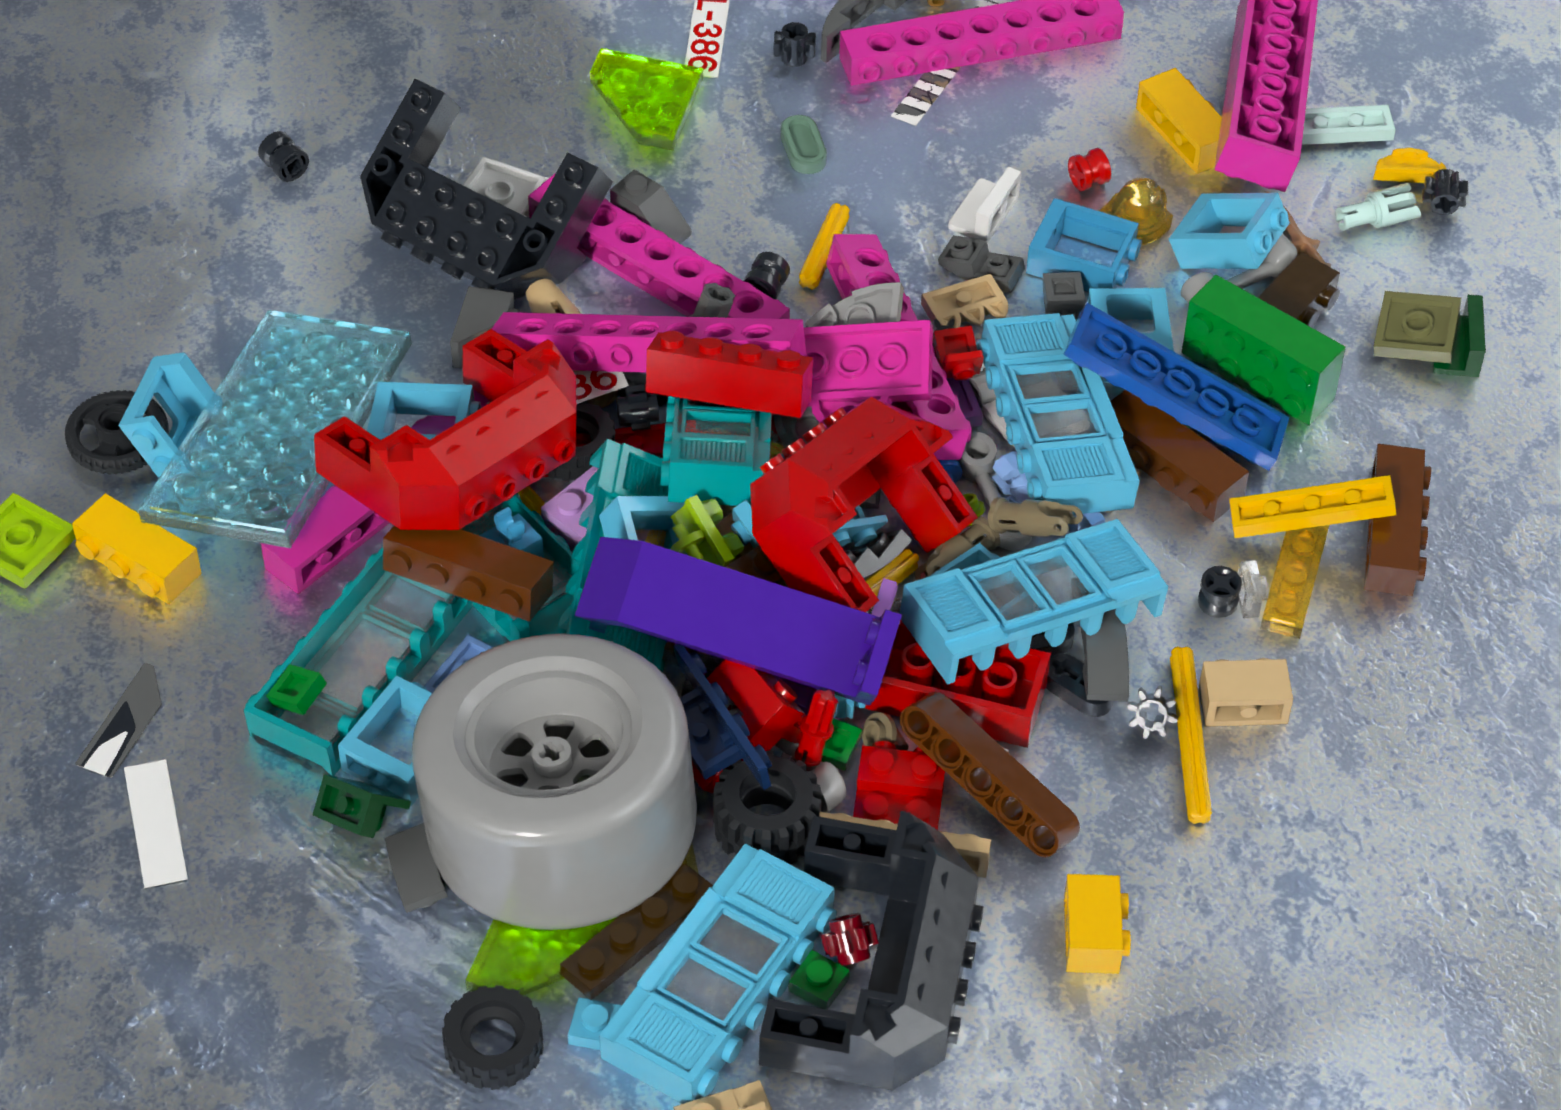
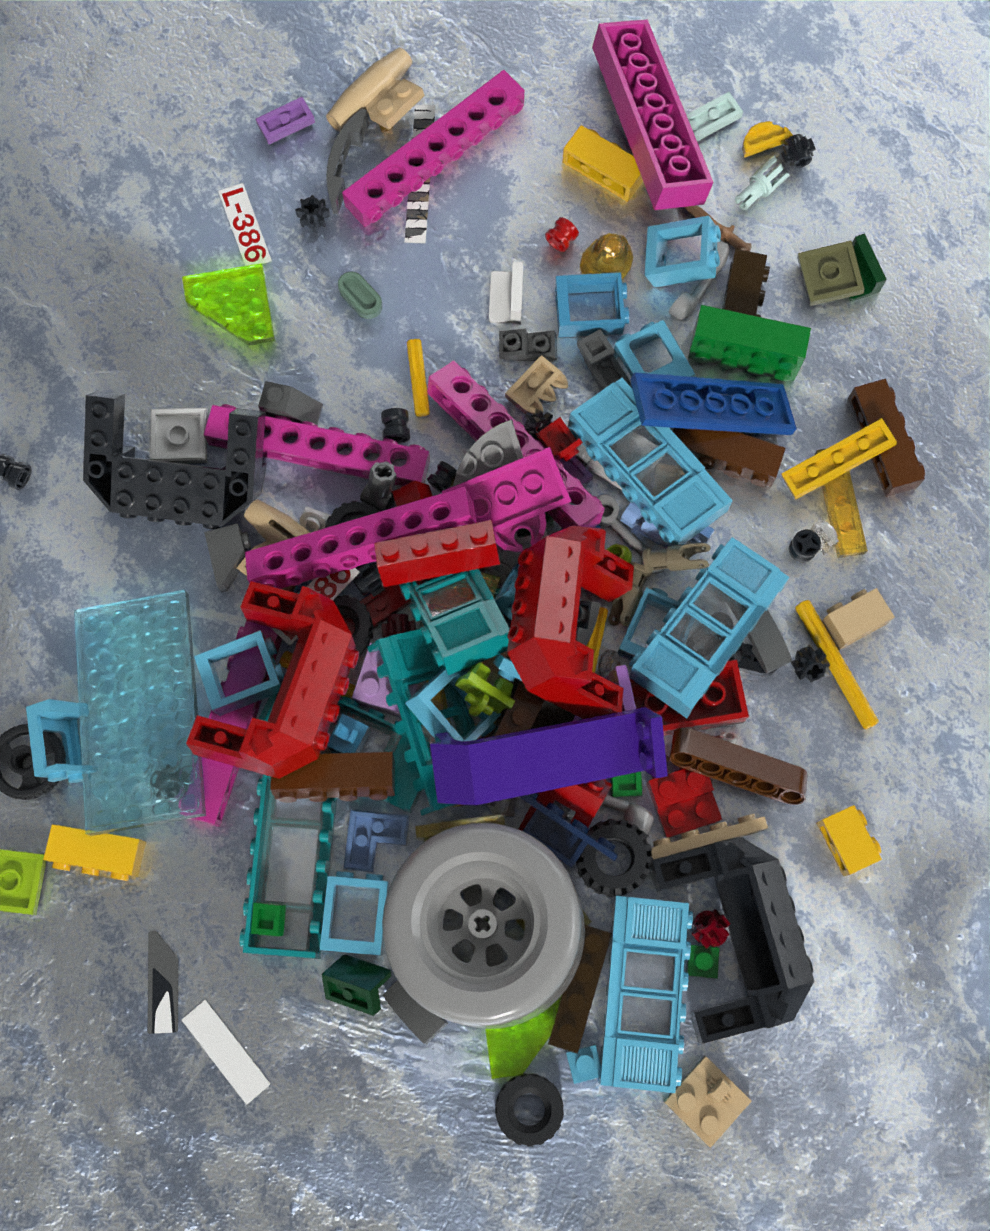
camera: 25 degrees left, 25 degrees up
red axle [795,689,838,767] -> none

